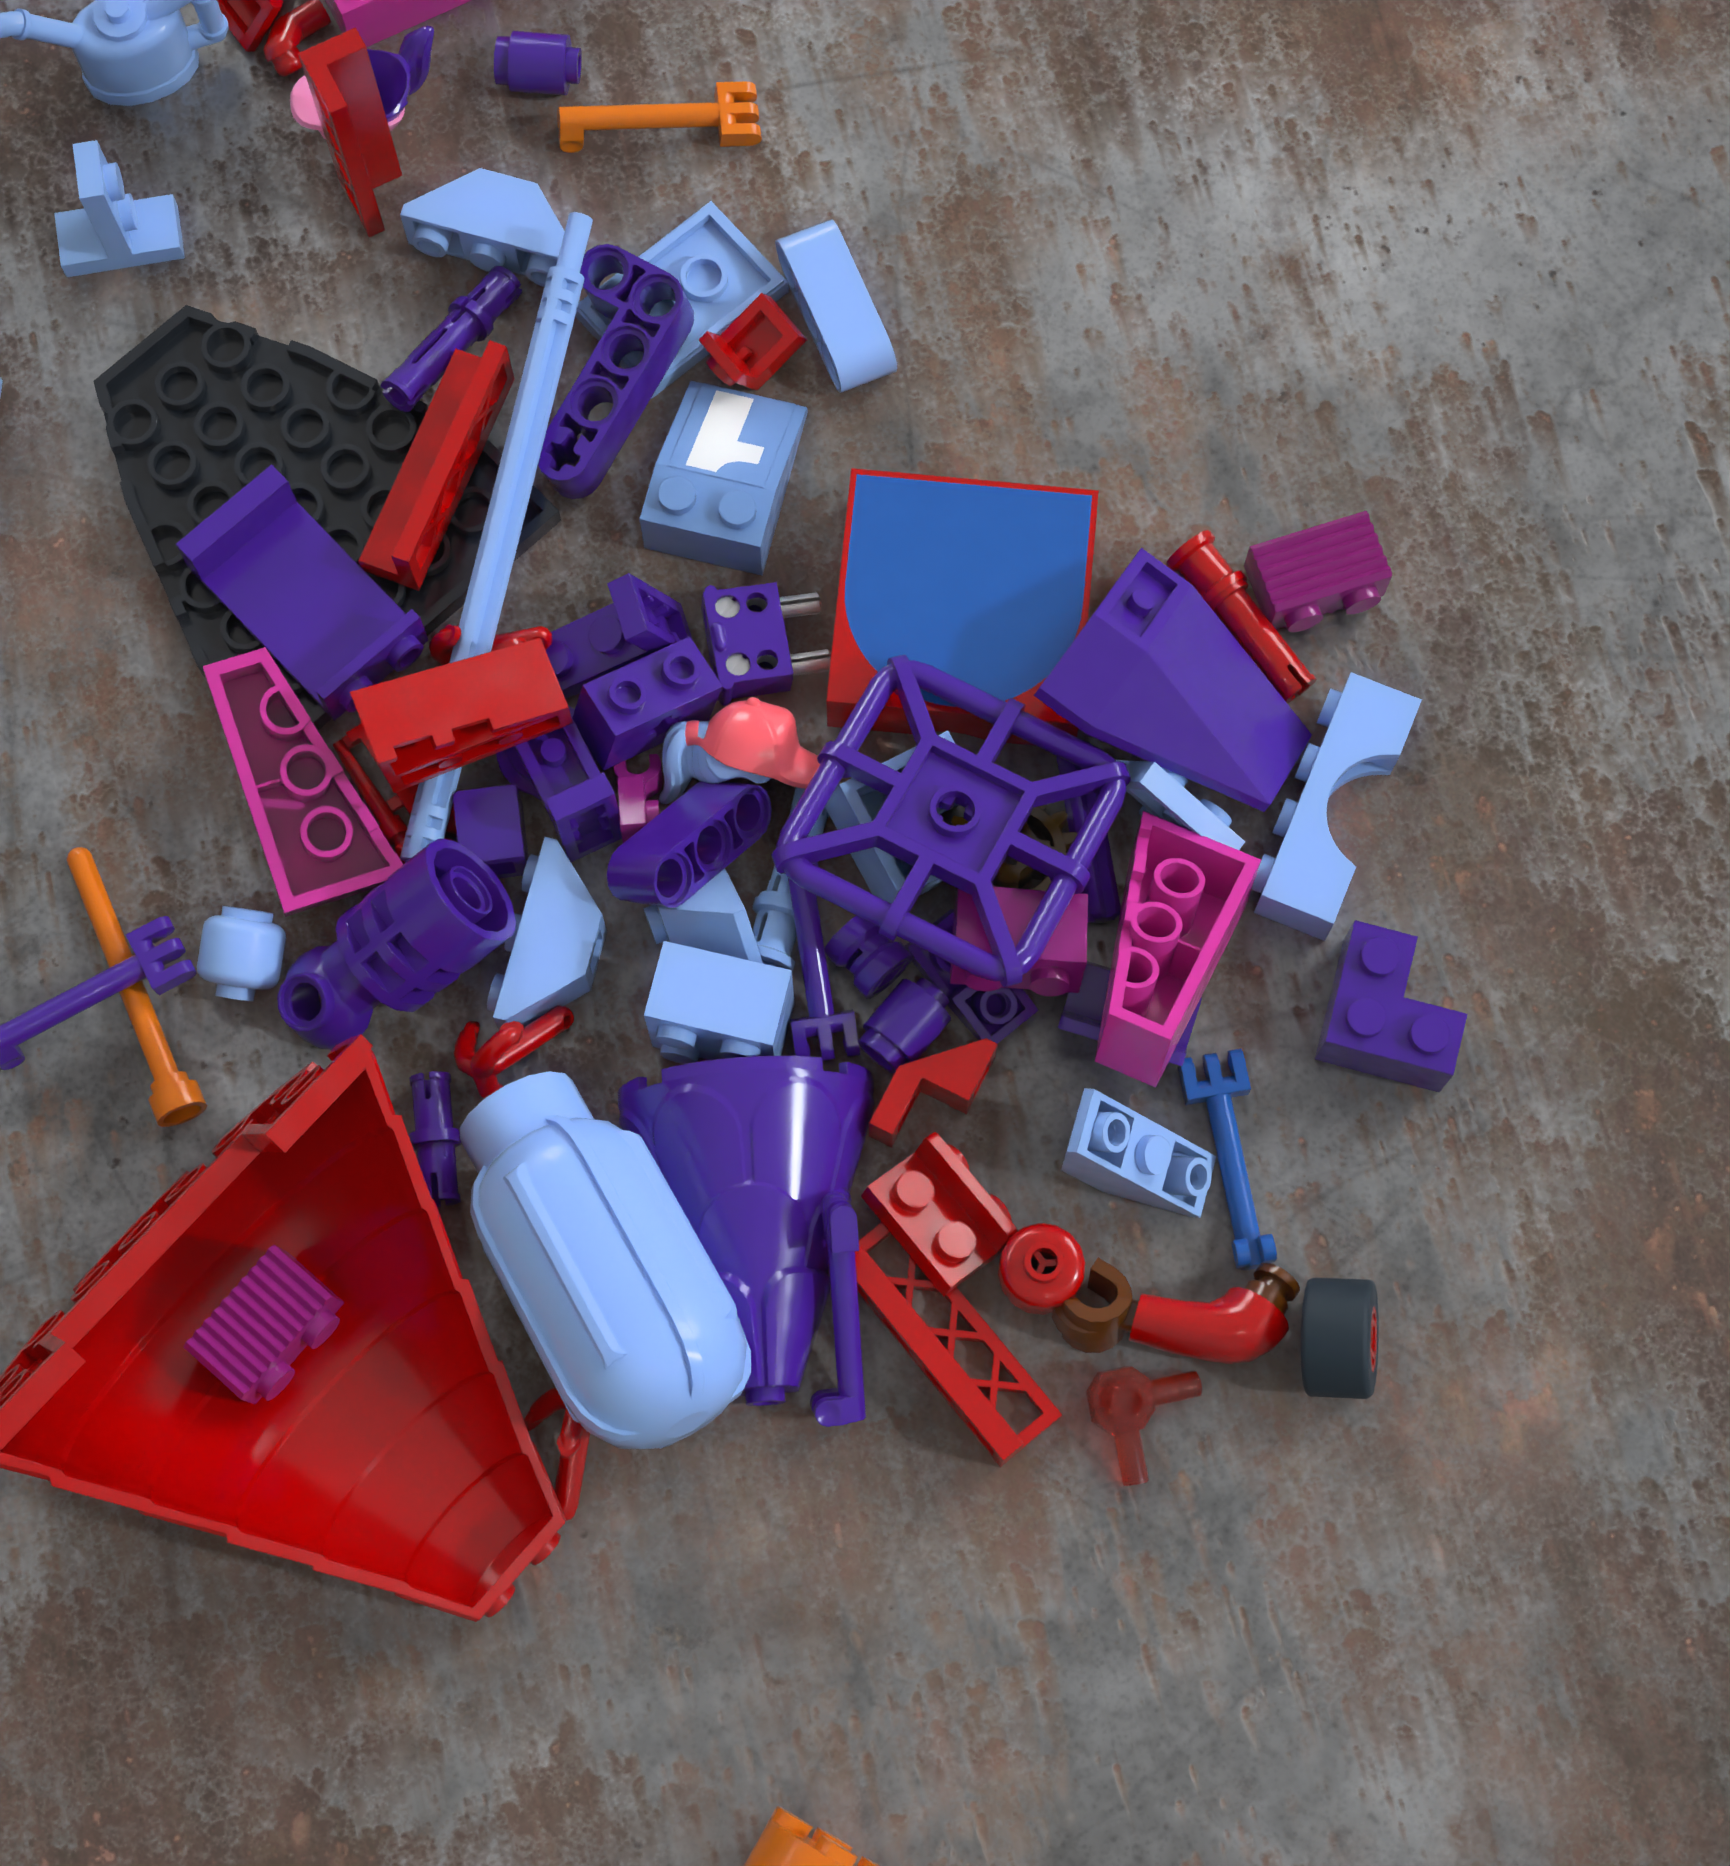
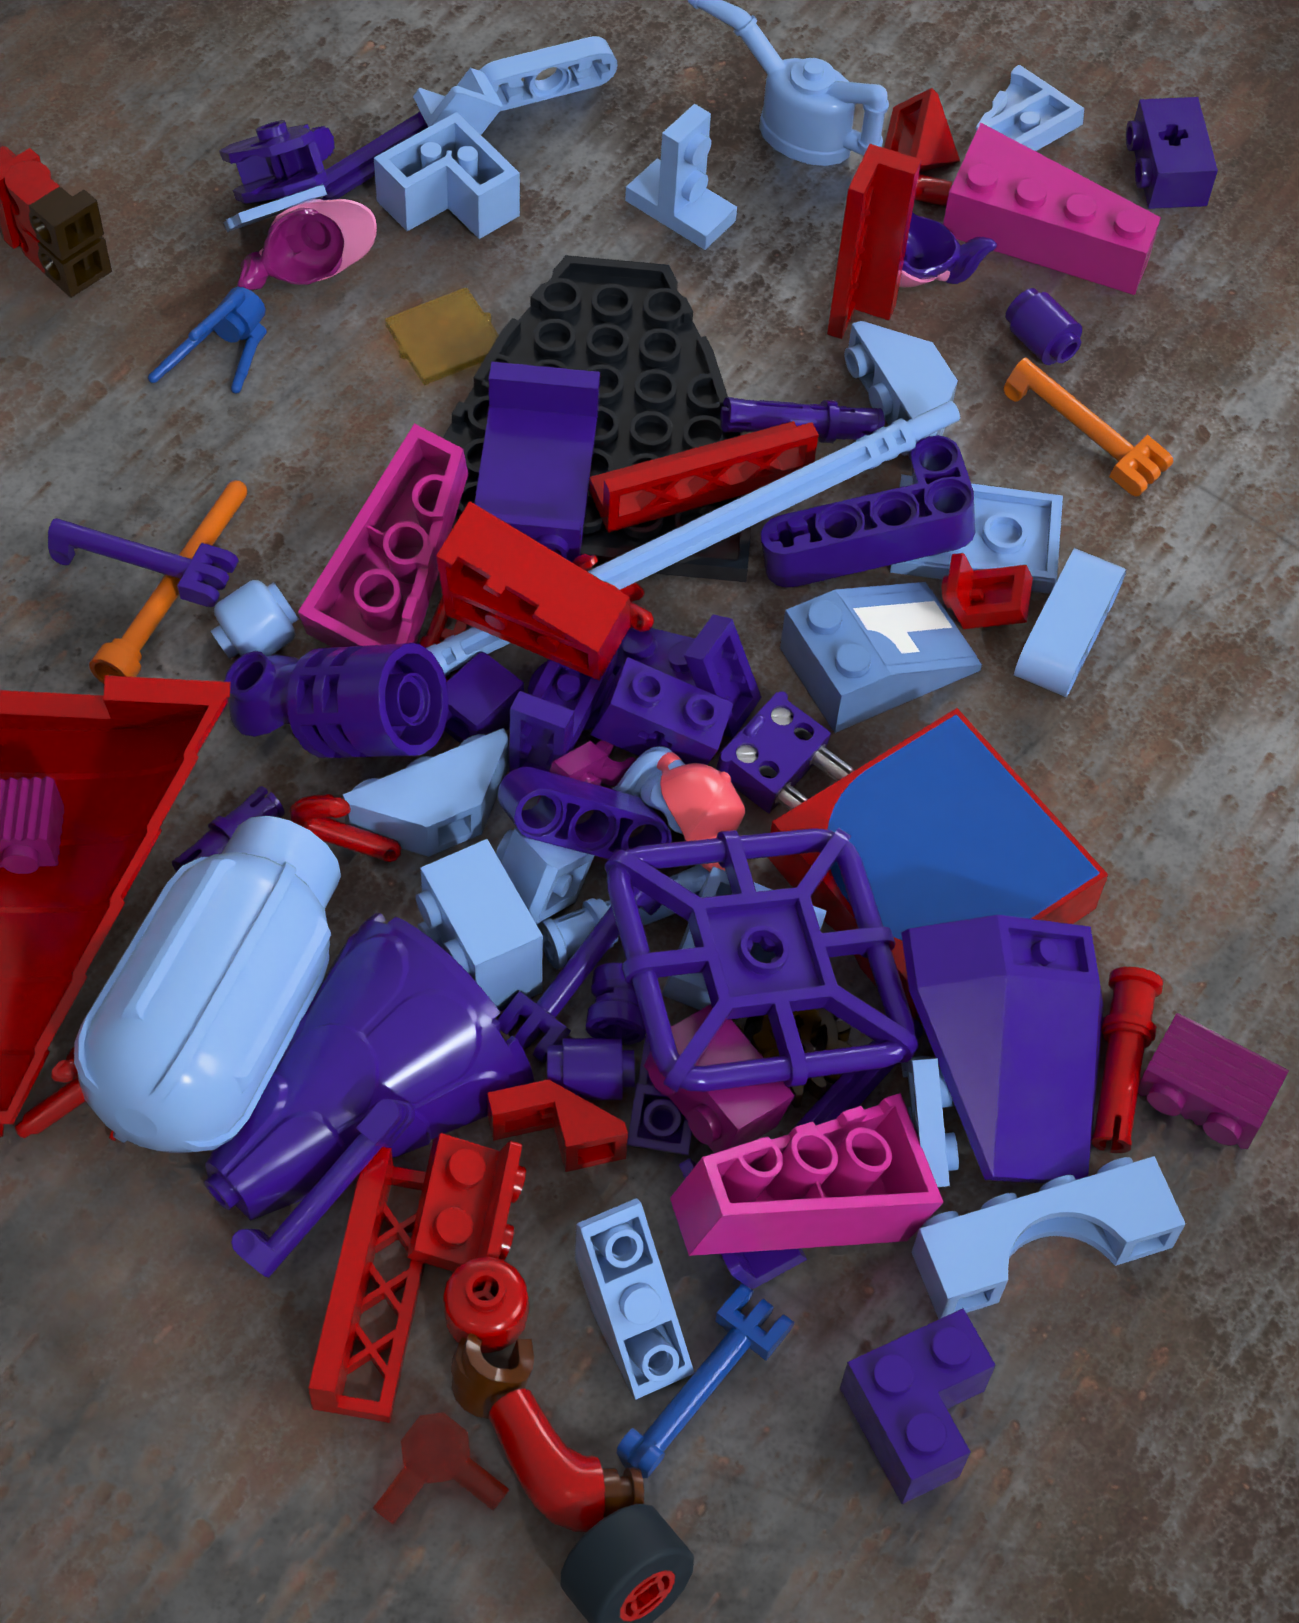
camera: 45 degrees right, 15 degrees down
none -> clear yellow piece [385,287,499,385]

